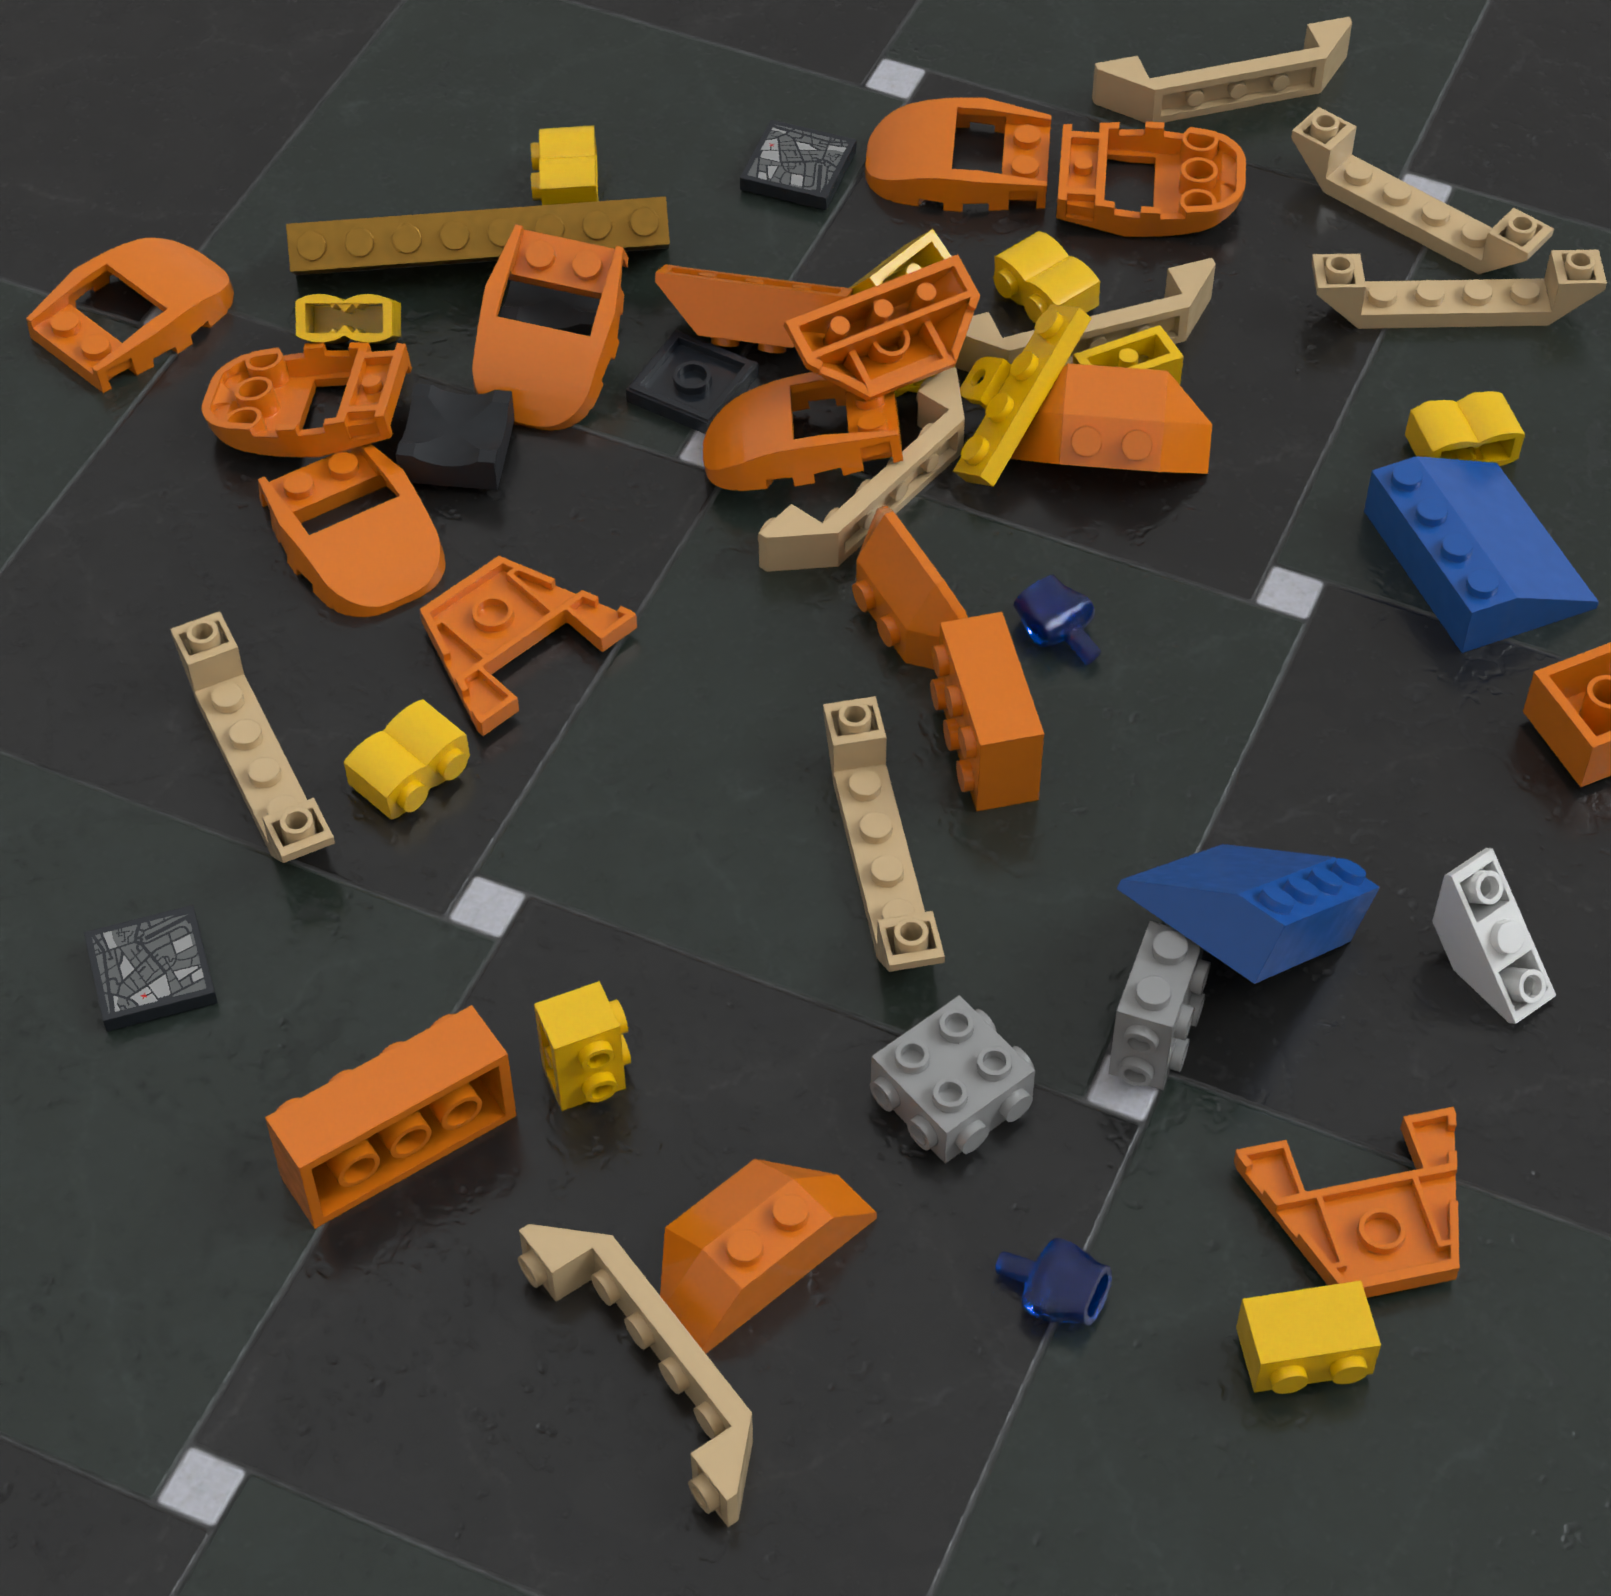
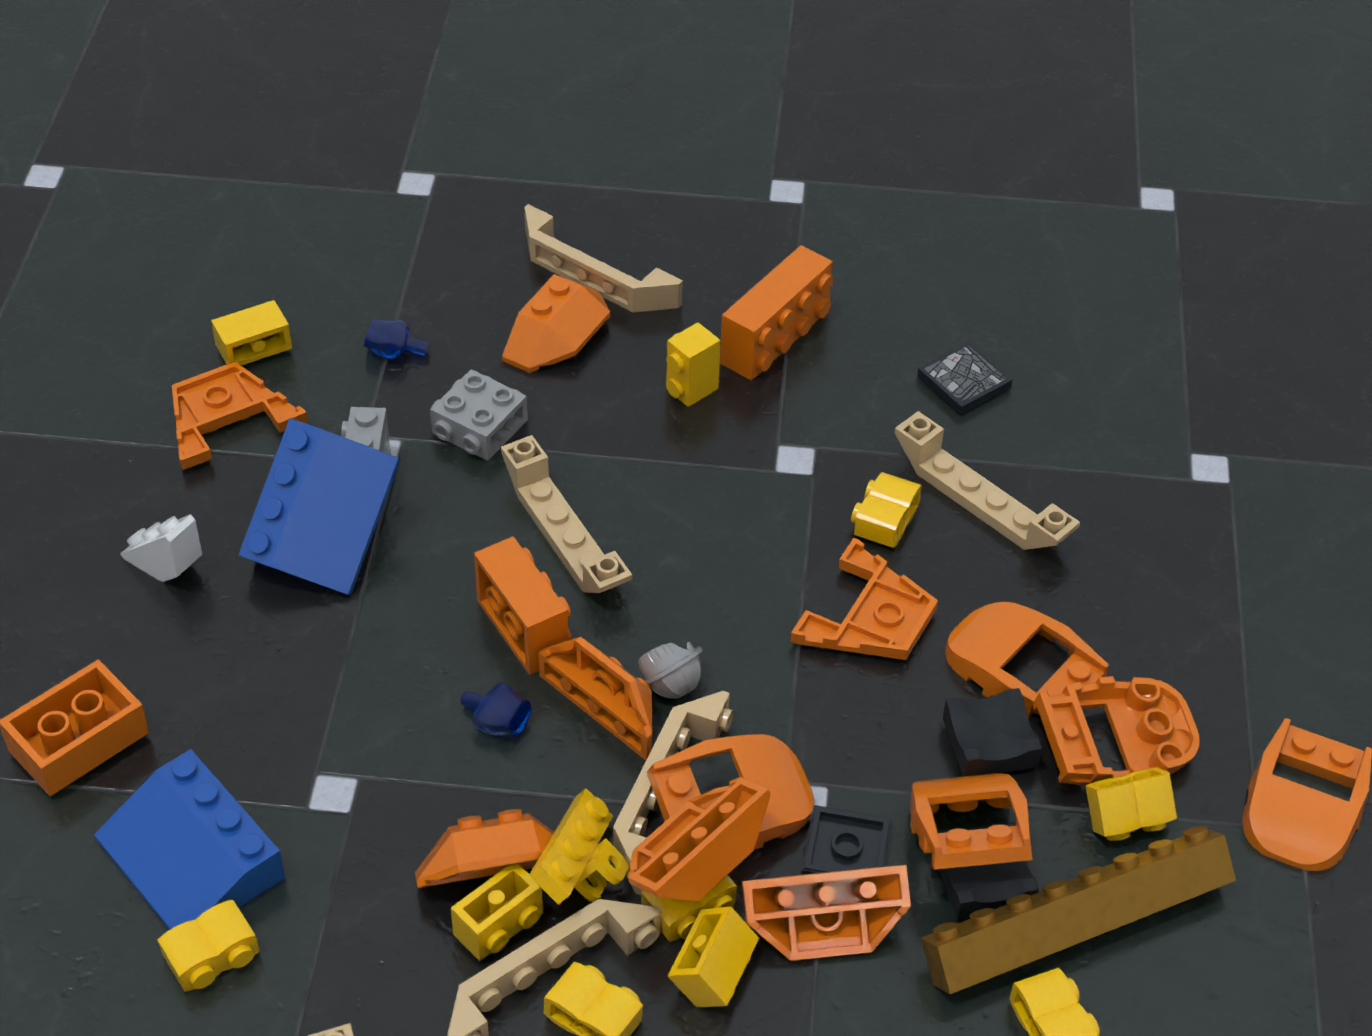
camera: 160 degrees right, 5 degrees down
none -> light grey piece [638,642,703,699]

